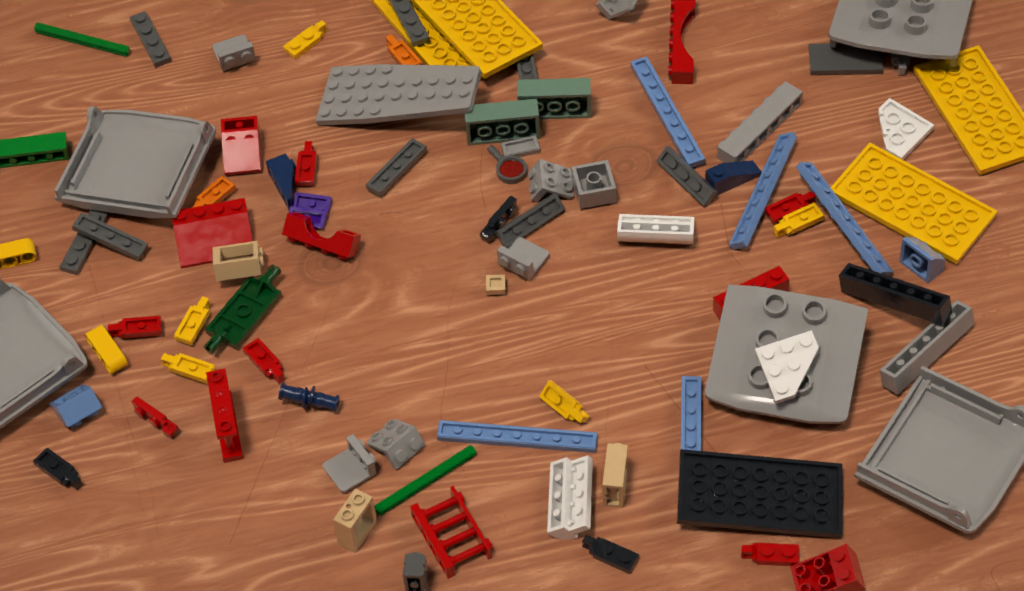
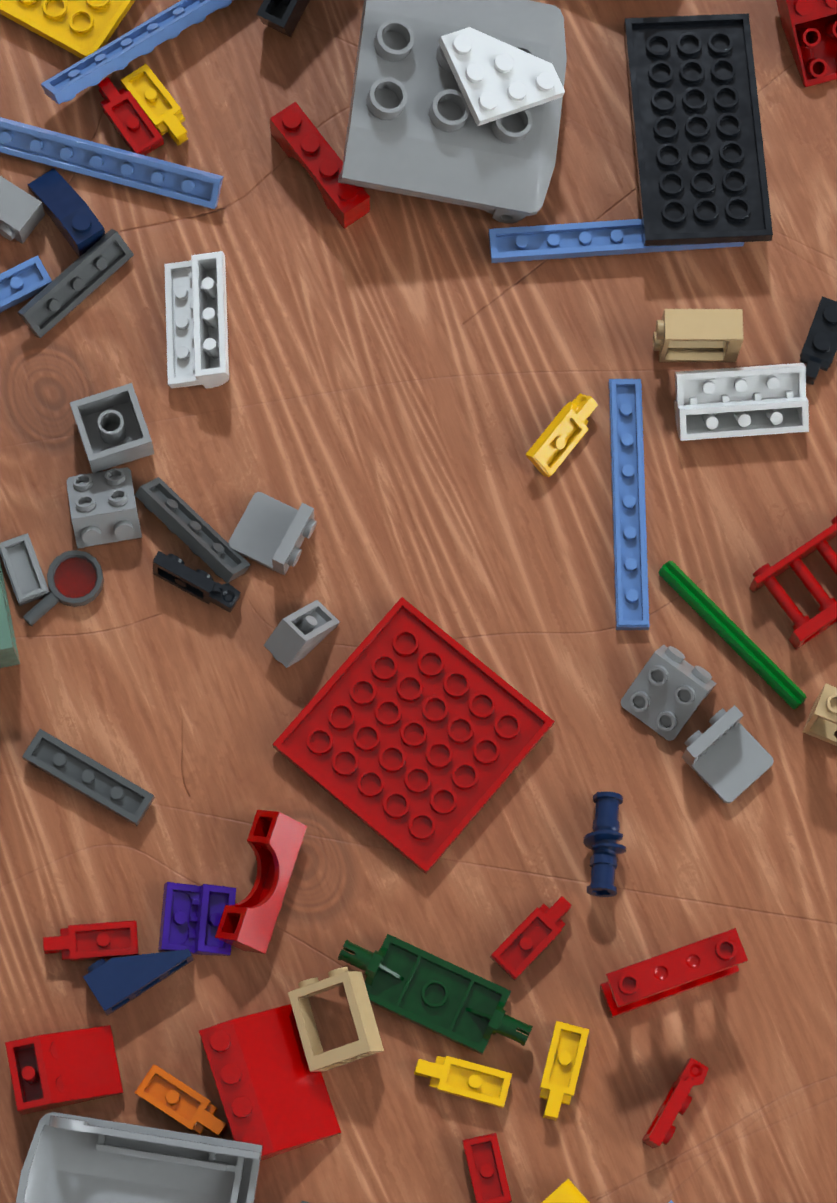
camera: 105 degrees left, 20 degrees up
tan plate [486,274,506,295] -> none
red hinge [741,542,799,566] -> none
none -> light grey slope [263,600,340,668]
none -> red plate [273,597,555,874]

